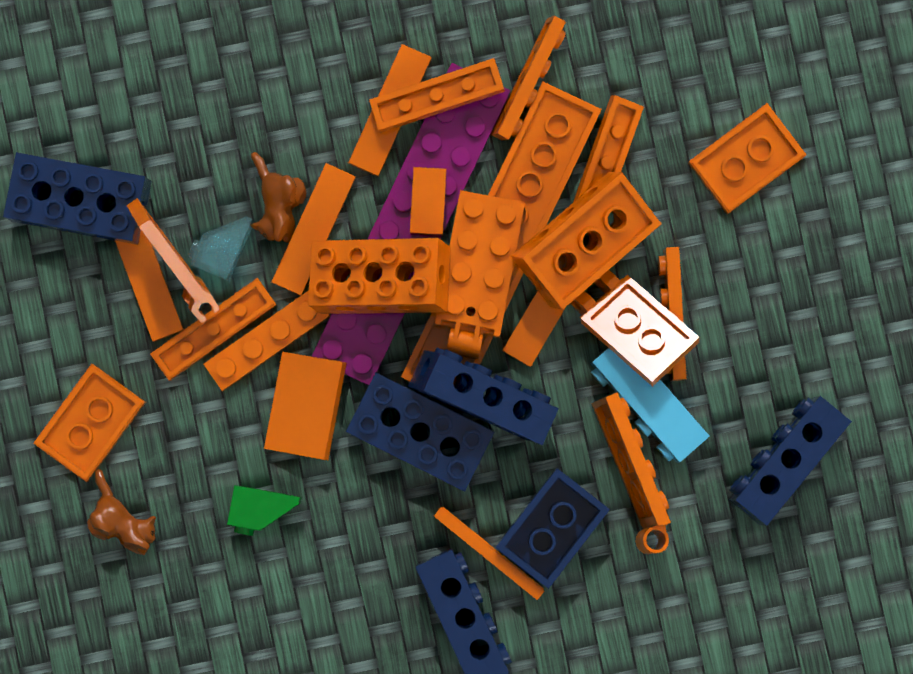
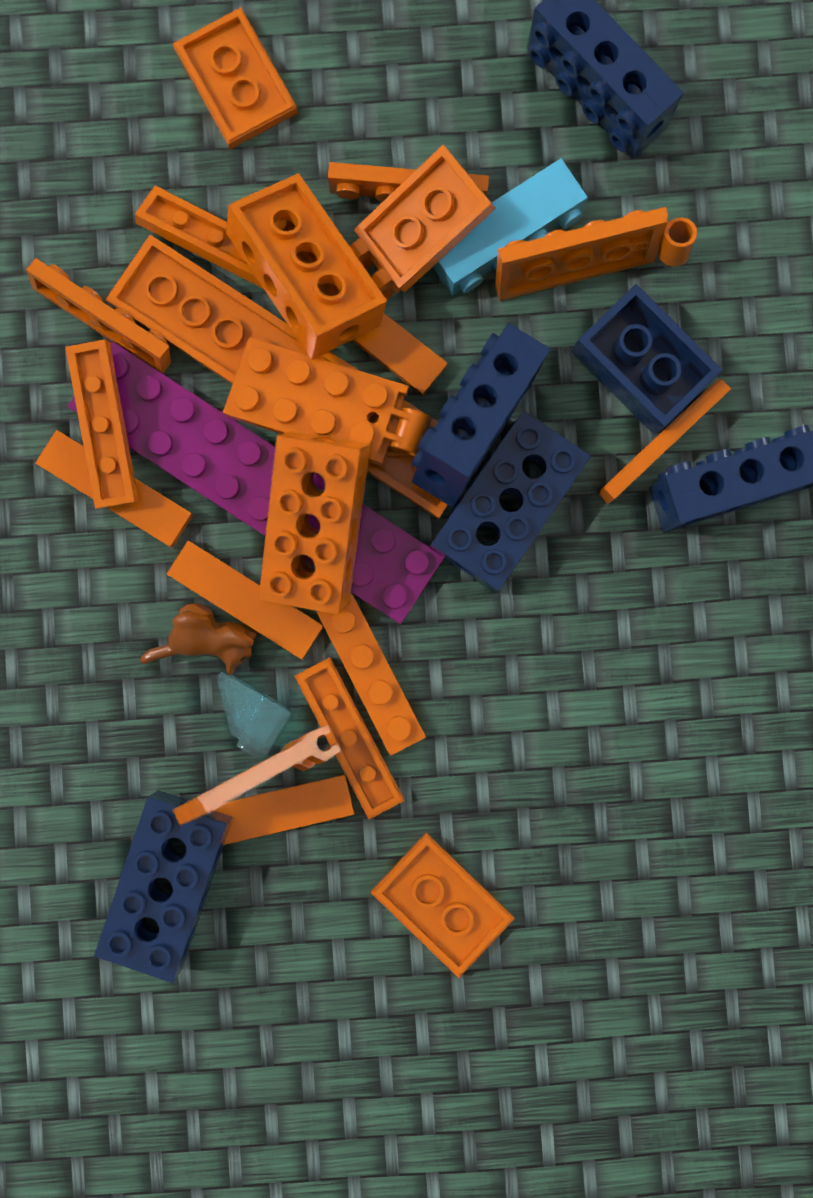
camera: 85 degrees left, 0 degrees up
dark orange animal [87,469,156,555] -> none
green slope [227,485,302,536] -> none
orange tile [264,352,347,461] -> none
orange tile [410,167,447,236] -> none

